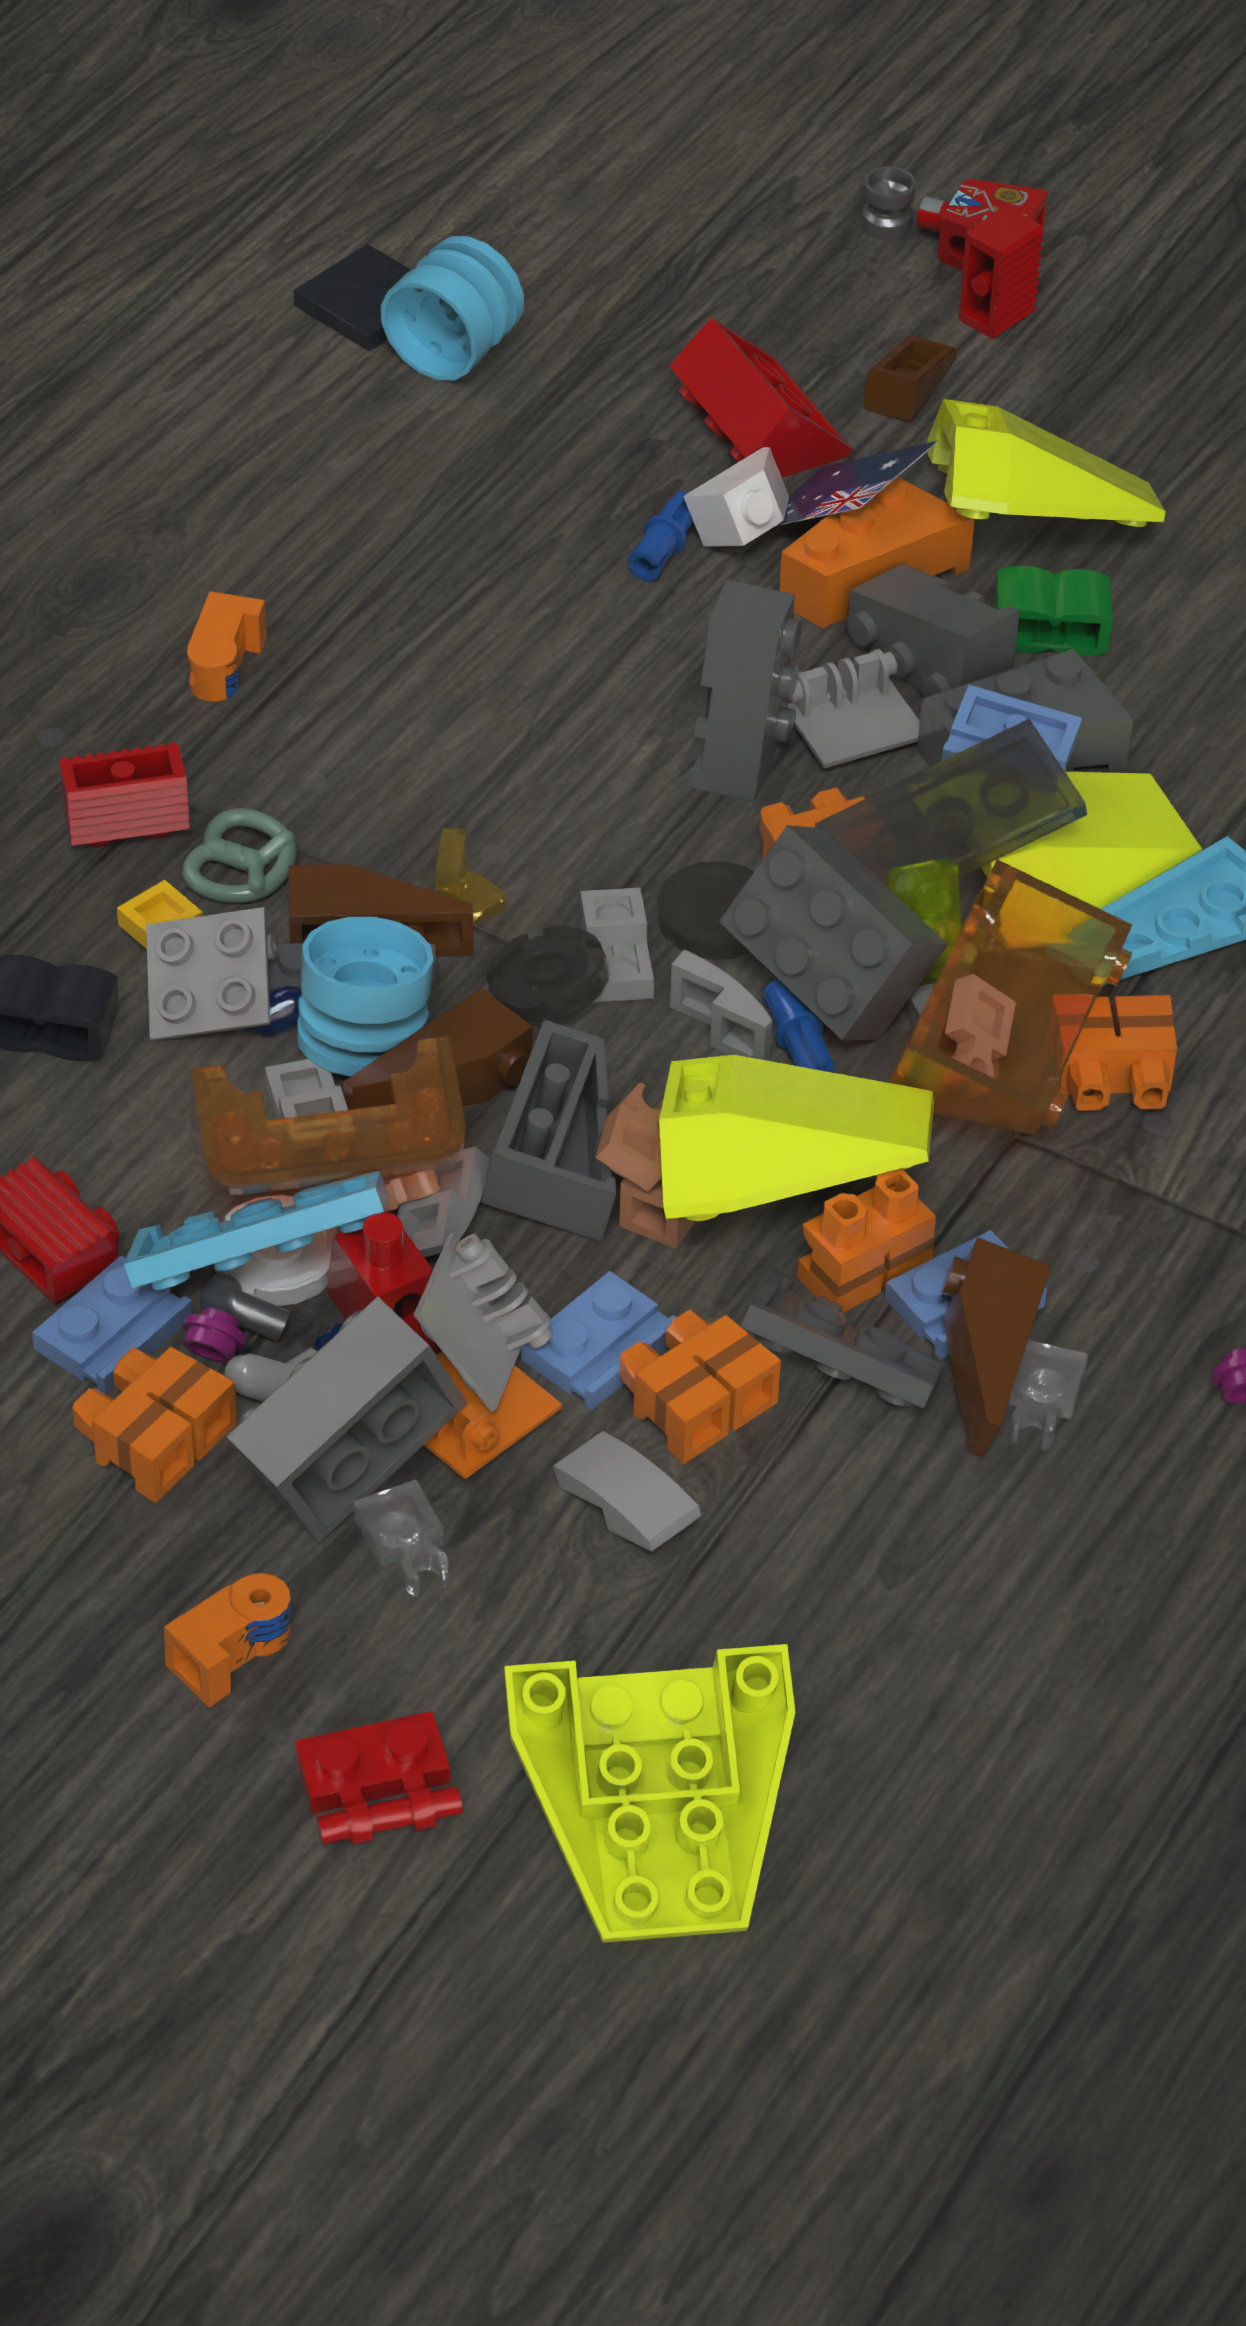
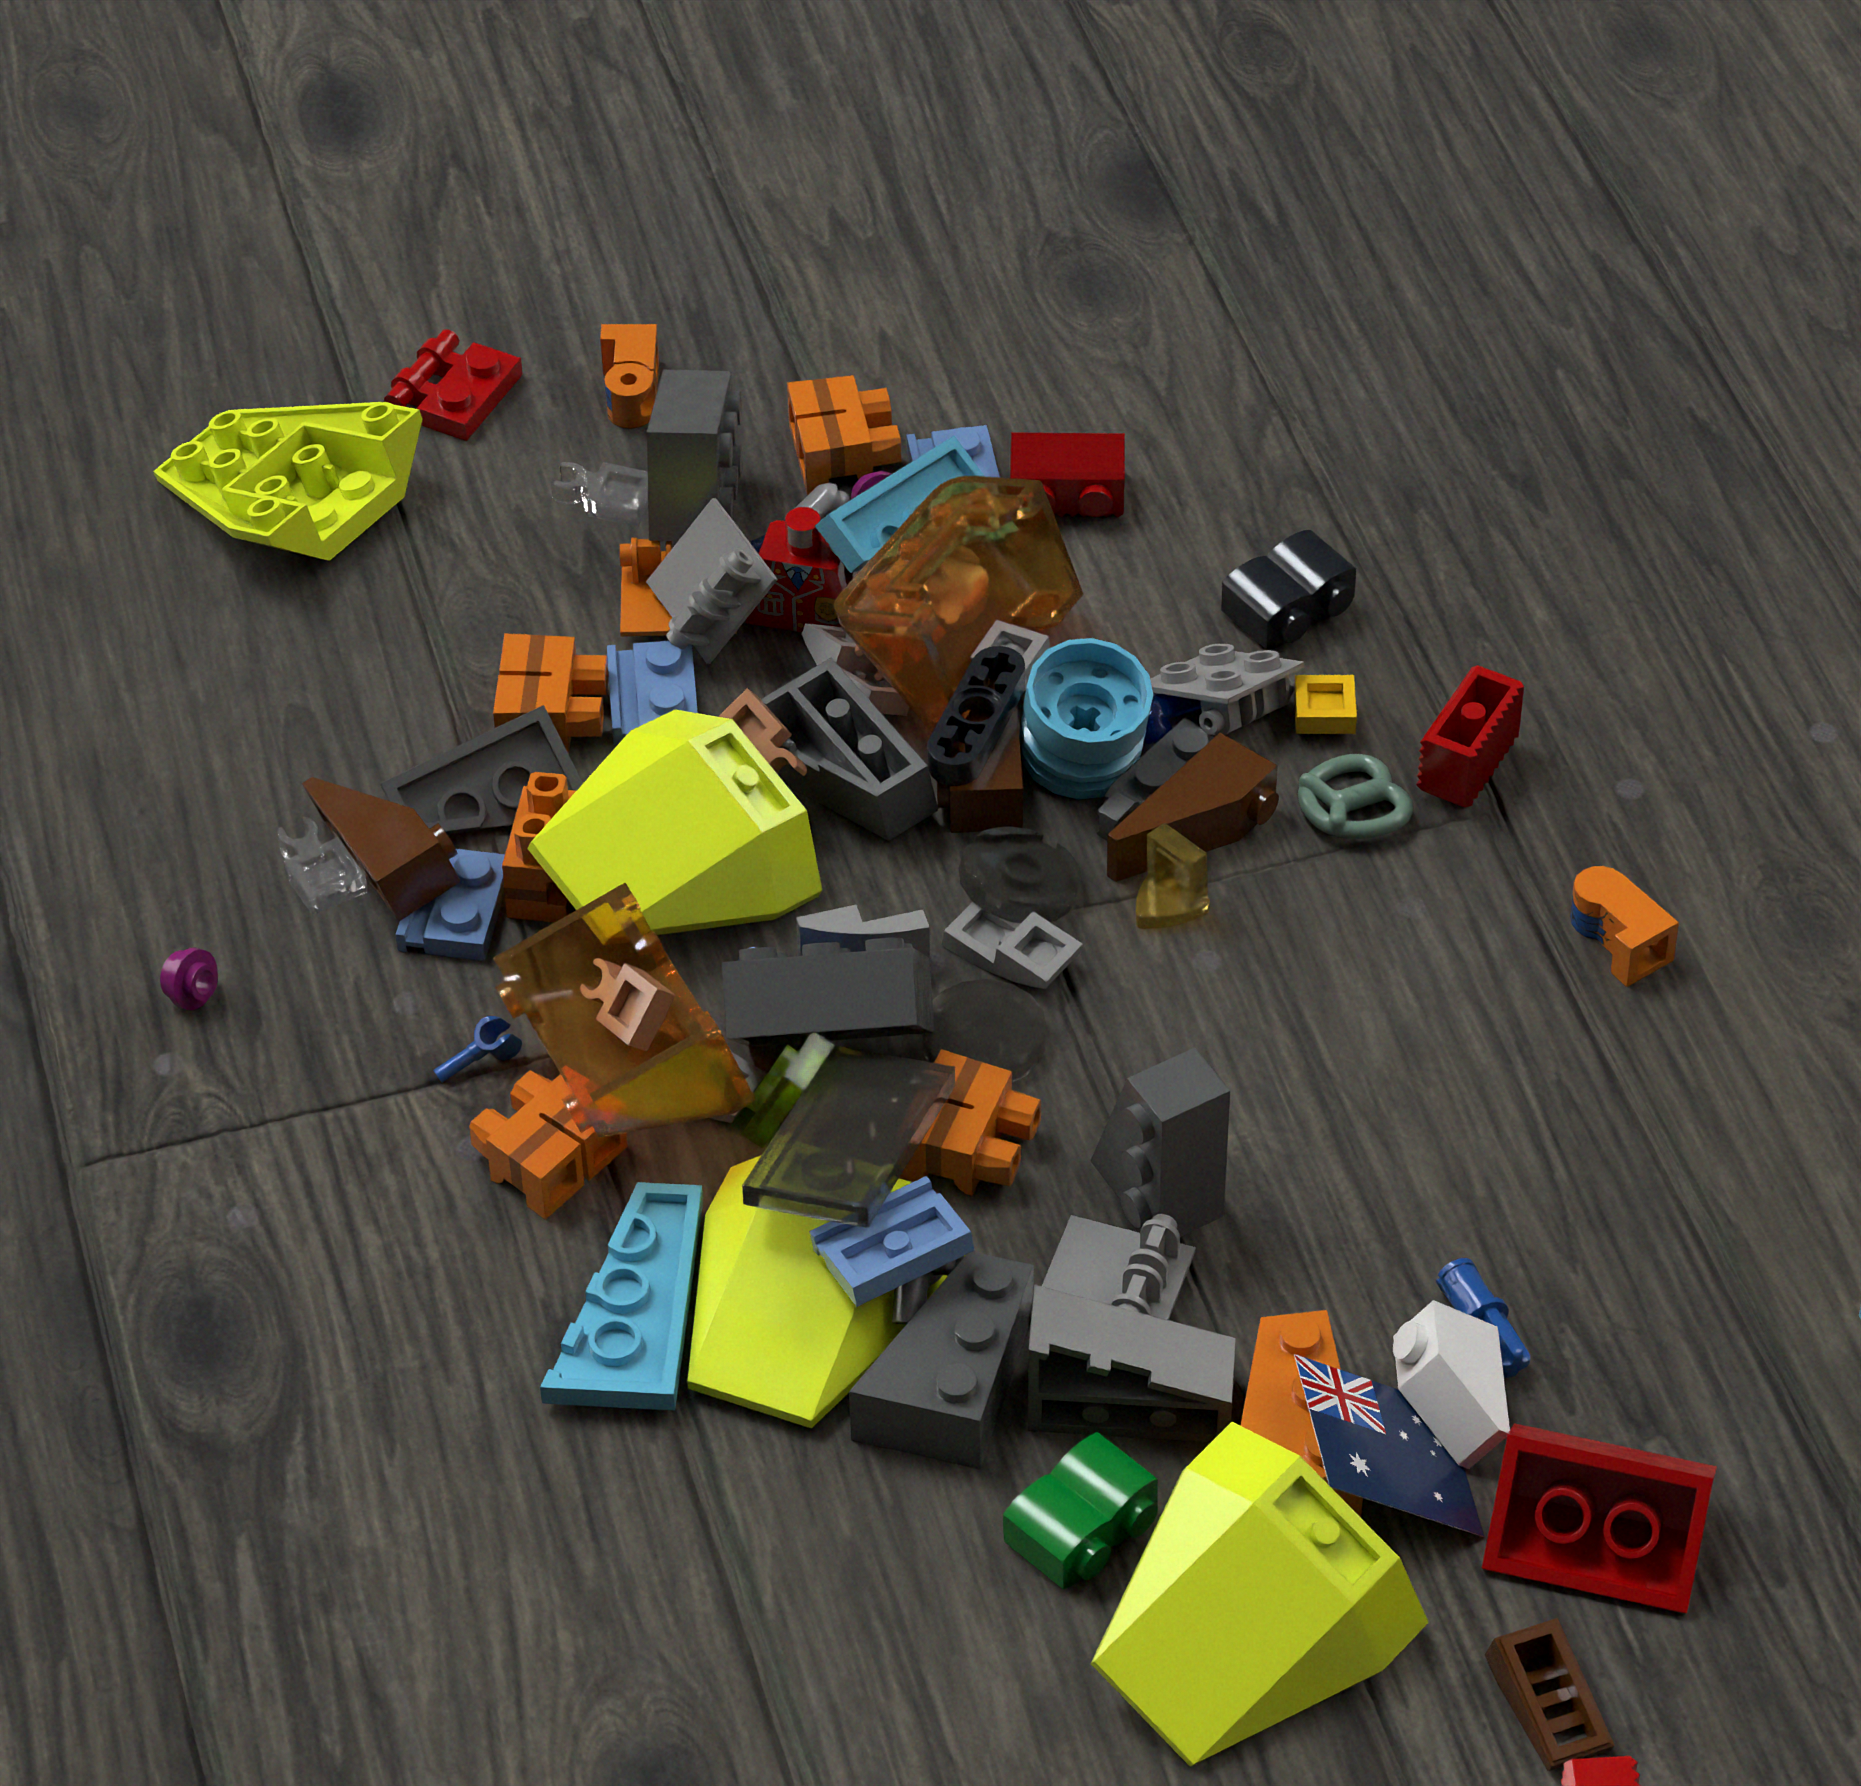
camera: 135 degrees right, 0 degrees up
light grey slope [553,1431,701,1552] -> none
none -> blue hand [433,1016,522,1083]
none -> black beam [927,646,1025,786]

